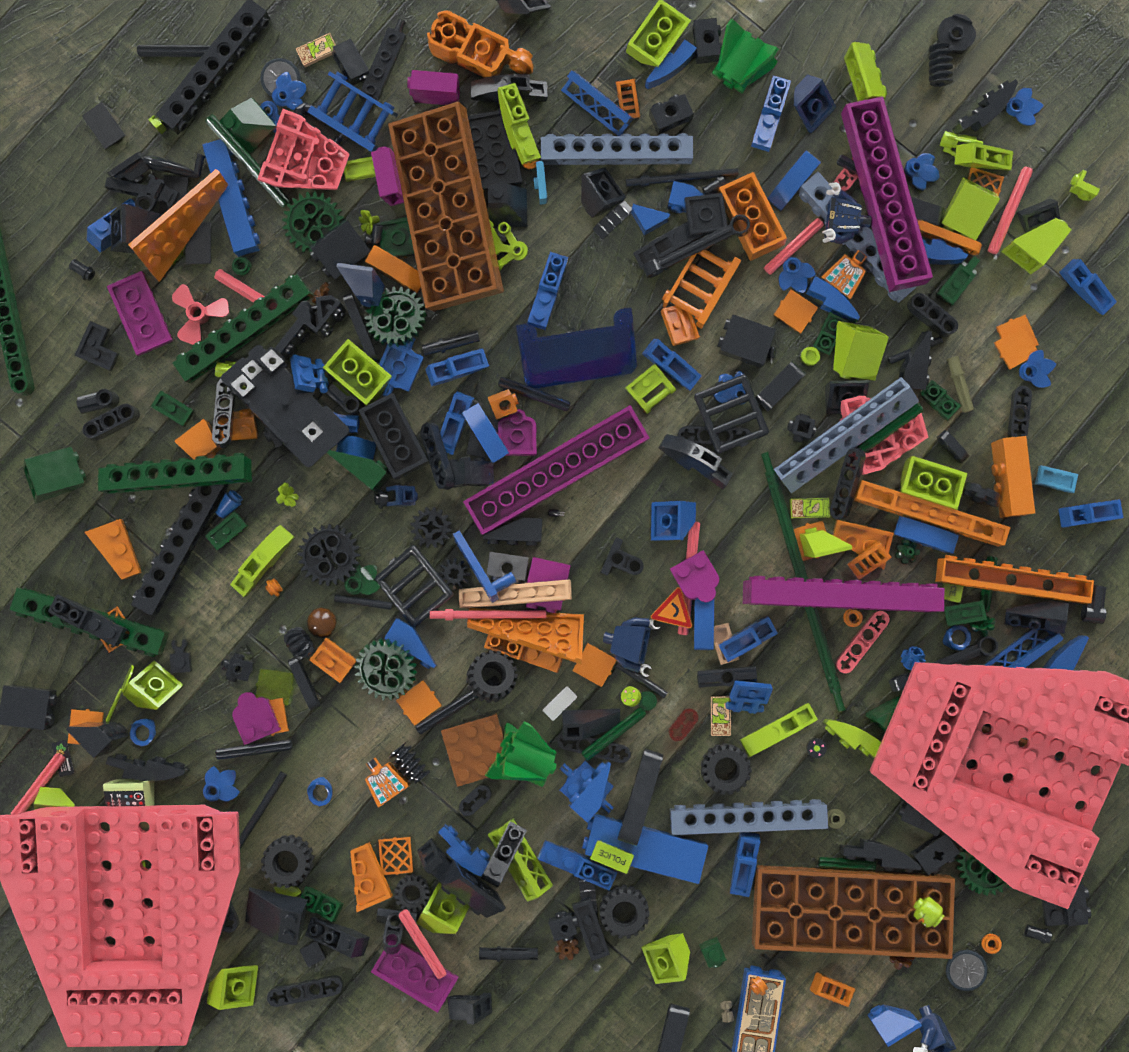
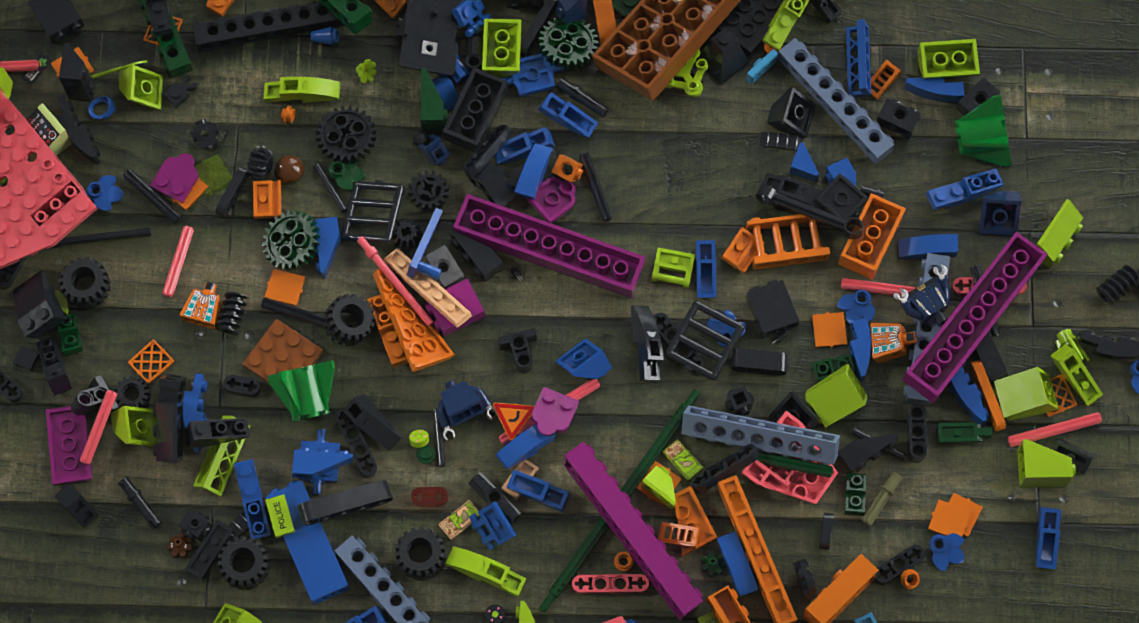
camera: 55 degrees right, 15 degrees down
dark green plate [205,511,248,551] -> none
blue piece [307,777,333,806] -> none
orange wing [350,842,393,912] -> none
clear blue windscreen [516,307,637,389] -> none
blue slope [527,252,568,330] -> none
white sticker [543,687,577,721] -> none
orange piece [572,643,617,687] -> none
dark green axle [582,707,646,761] -> none
black bar [626,168,739,187] -> none
lime tile [800,347,820,366] -> none
lime slope [900,456,967,510] -> none
blue plate [904,153,940,191] -> none
lime bracket [1069,170,1100,201] -> none
none -> coral axle [162,226,194,297]
none -> orange plate [900,569,920,589]

